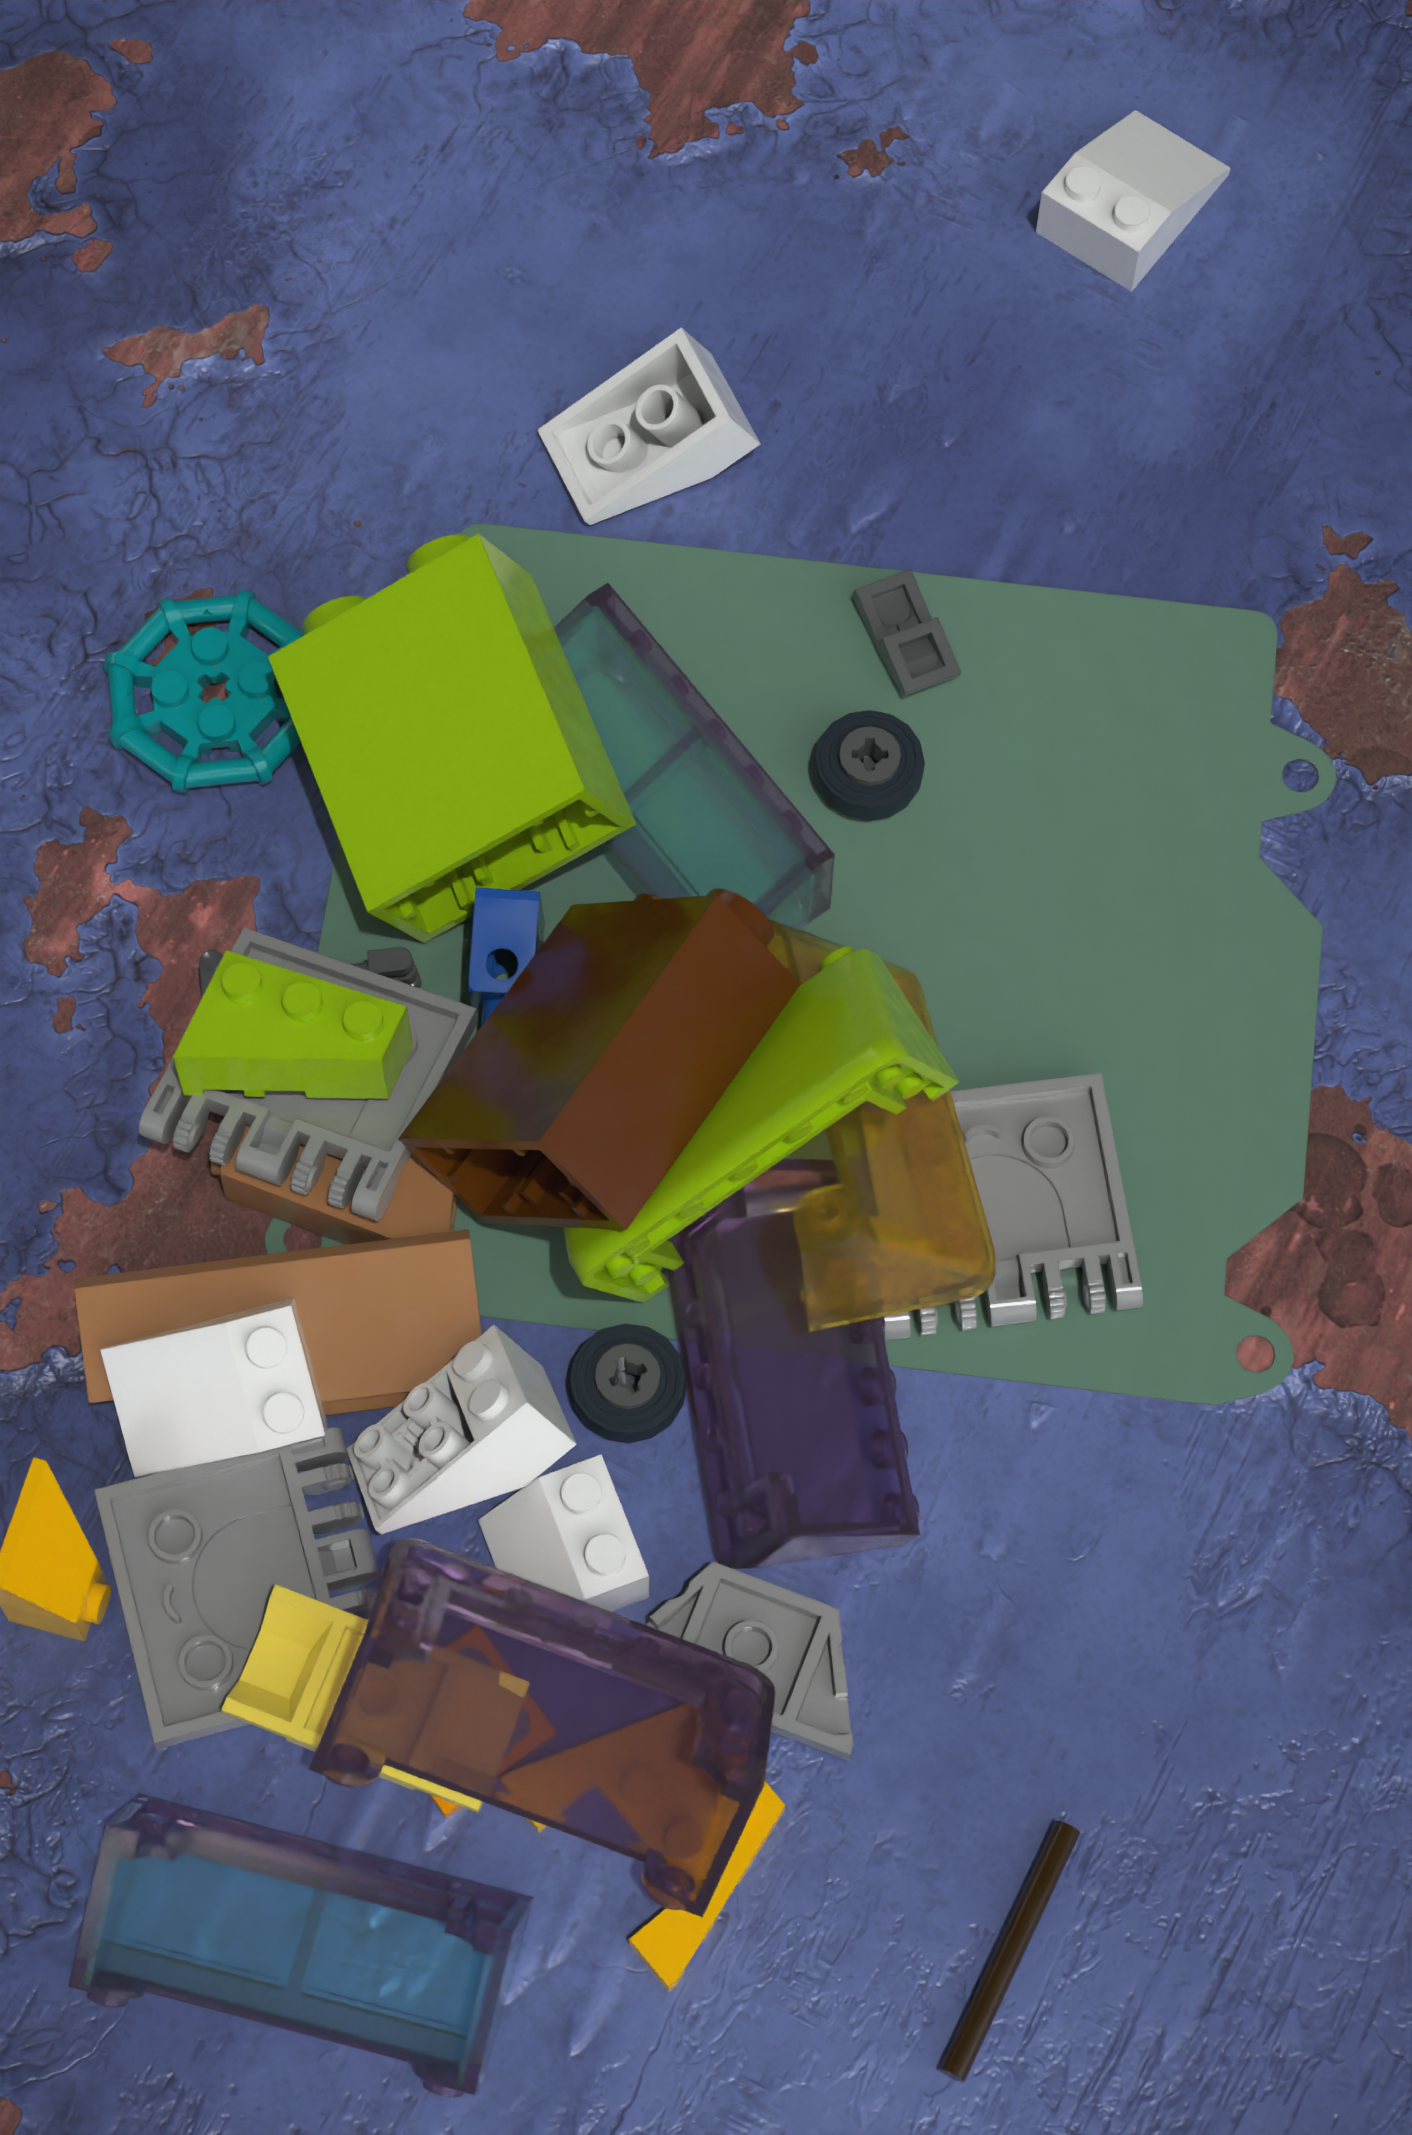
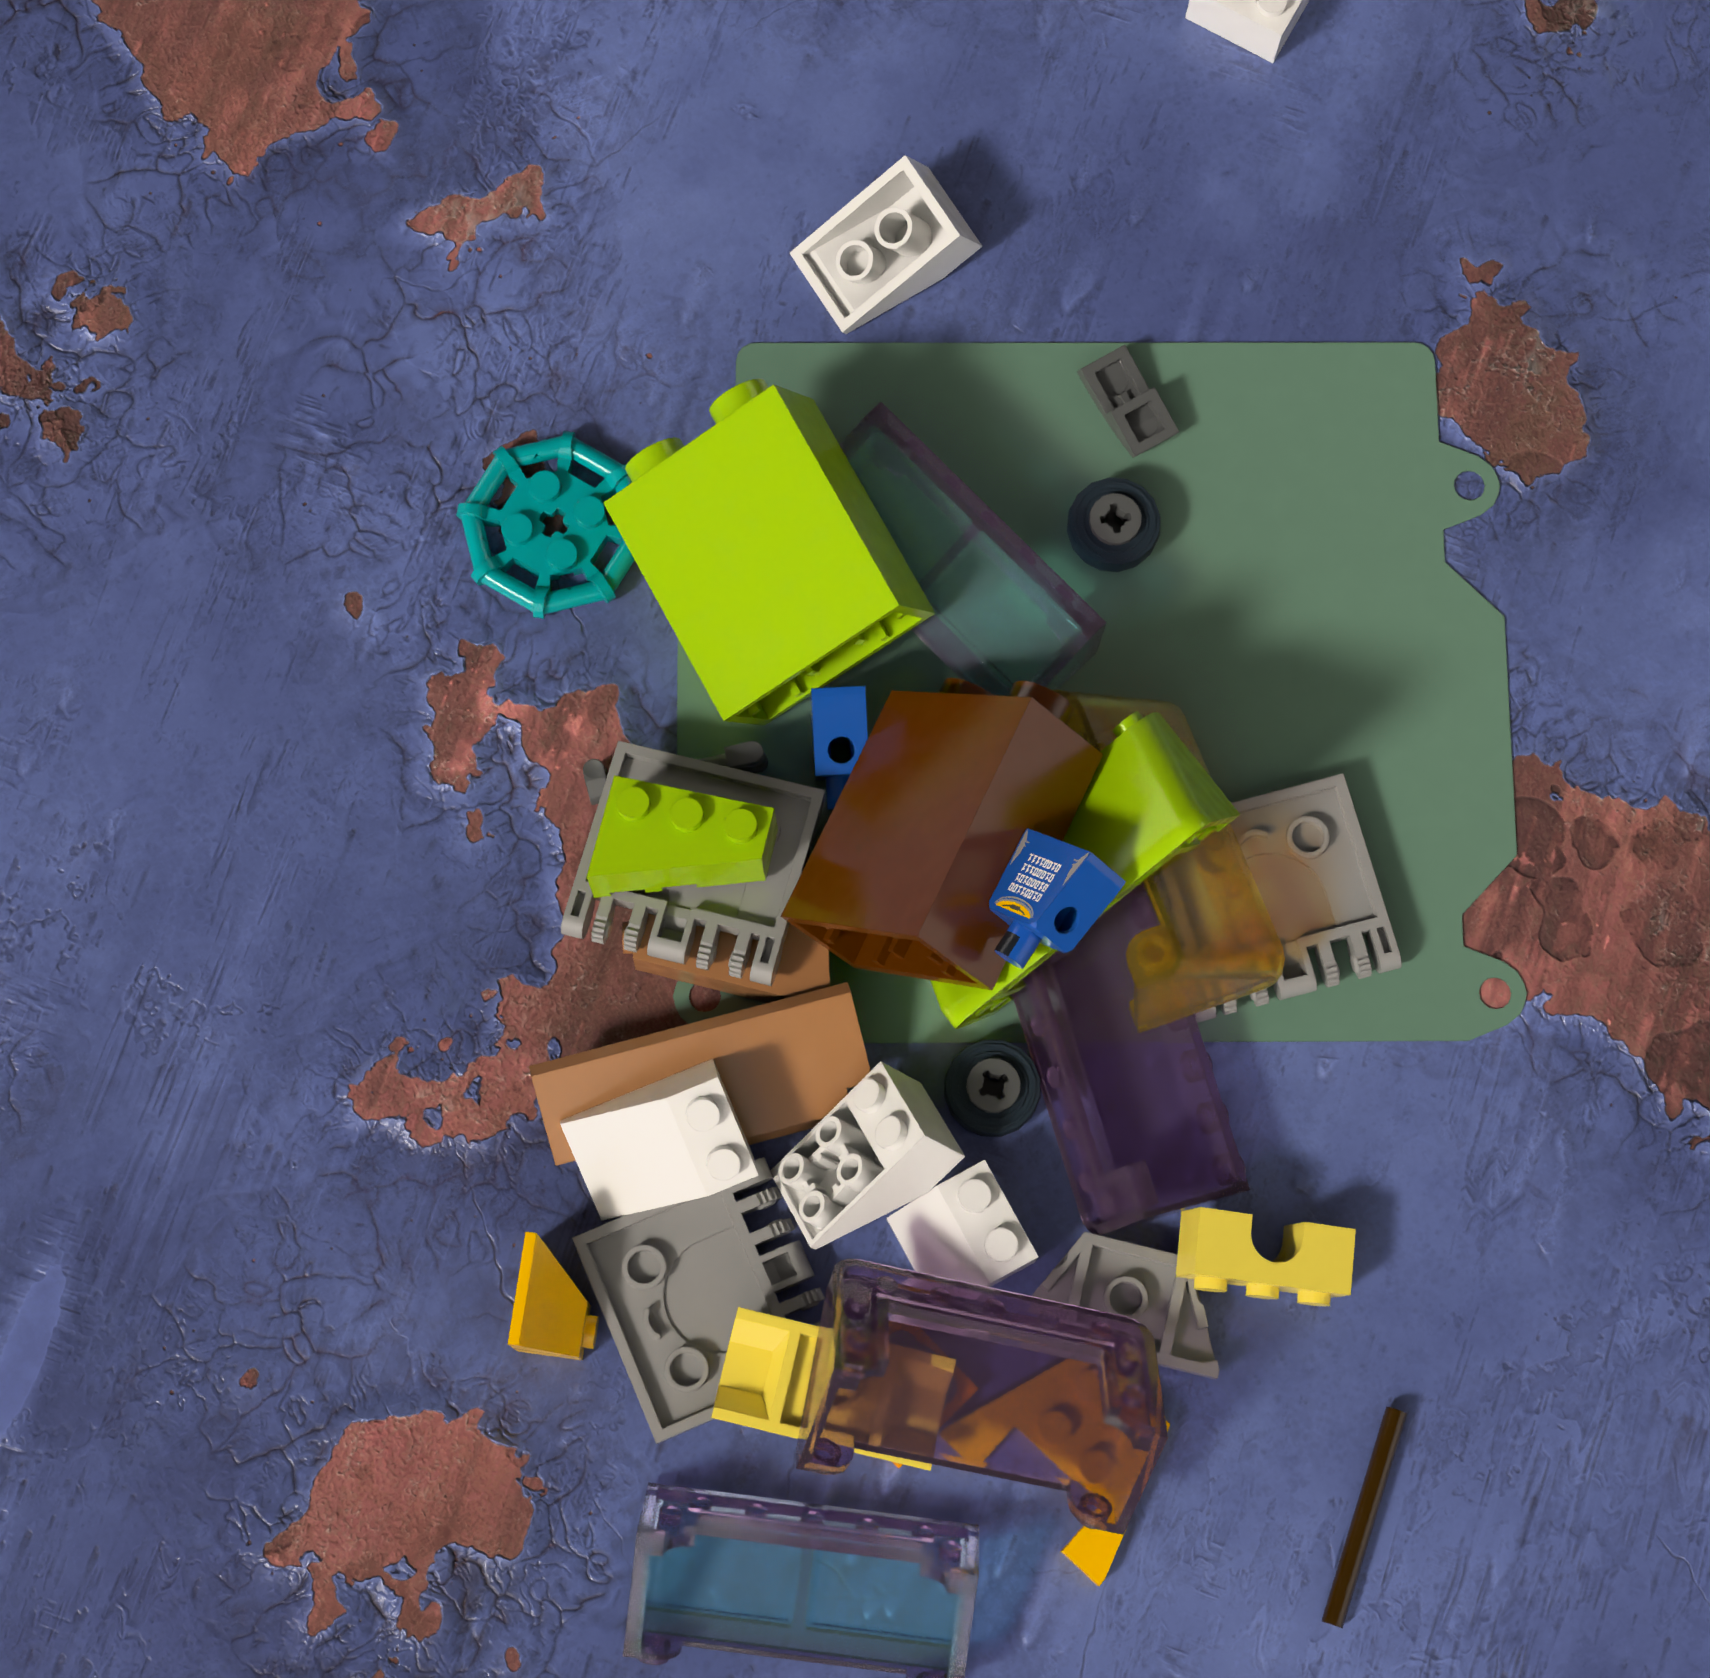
camera: 10 degrees left, 10 degrees up
none -> blue torso [989,828,1126,969]
none -> light yellow arch [1176,1207,1356,1306]

